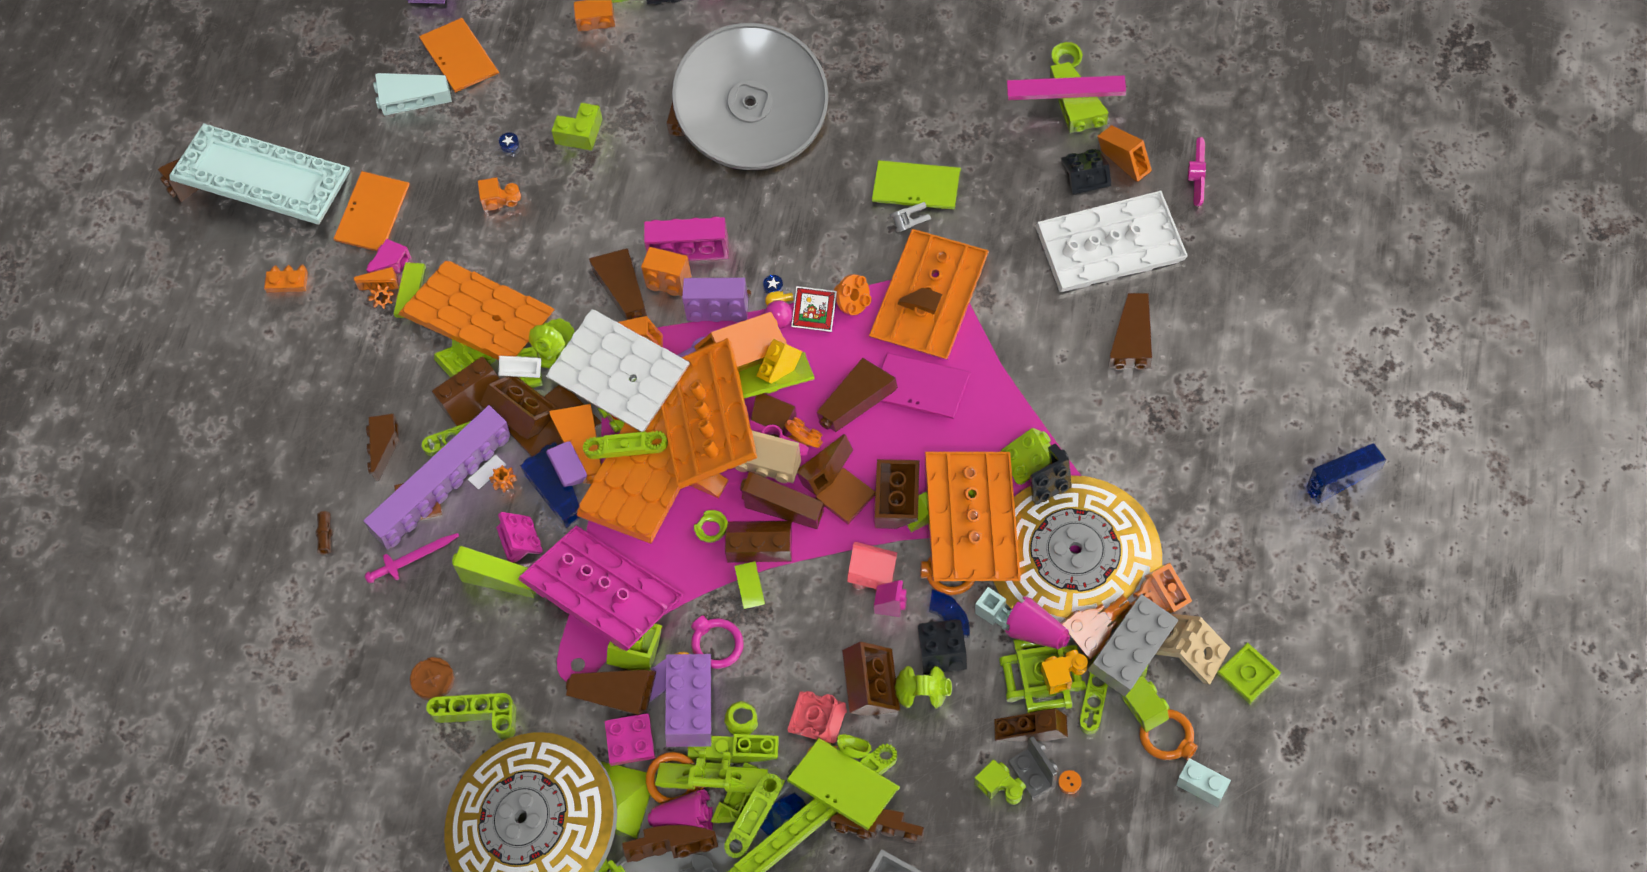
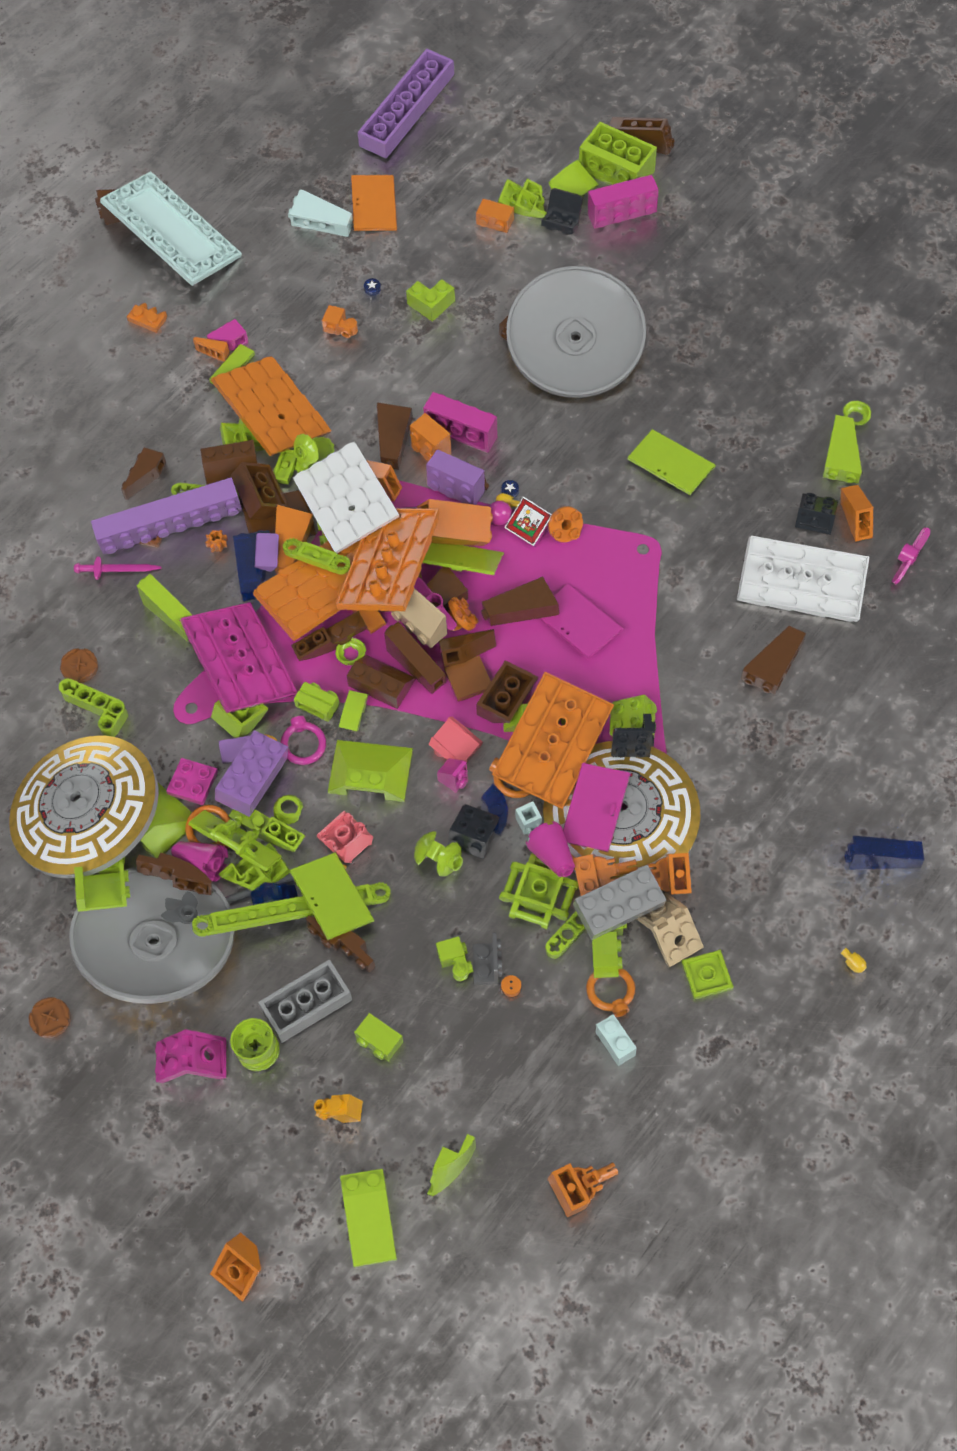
camera: 25 degrees right, 0 degrees up
reddish brown pin [315,511,333,555] -> none
orange container [334,171,410,252] -> none
orange gear [367,283,394,309] -> none
white sticker [468,455,506,490] -> none
dark pink bracket [496,512,543,563] -> none
white tile [498,356,541,378] -> none
reddish brown slope [566,670,656,715] -> none
lime plate [724,773,782,858] -> none
yellow slope [756,339,803,383] -> none
lime piece [837,734,872,759] -> none
reddish brown slope [842,641,900,716] -> none
orange piece [869,229,989,360] -> none
light grey piece [889,202,931,233] -> none
reddish brown slope [898,288,942,314] -> none
reddish brown slope [994,708,1068,741] -> none
dark pink tile [1007,75,1126,100] -> none
light orange brick [1041,650,1088,695] -> none
none -> reddish brown slope [291,611,368,661]
none -> lime brick [294,682,340,722]
none -> lime slope [328,740,413,802]
none -> dark pink container [563,763,630,852]
none -> yellow cylinder [840,948,867,973]

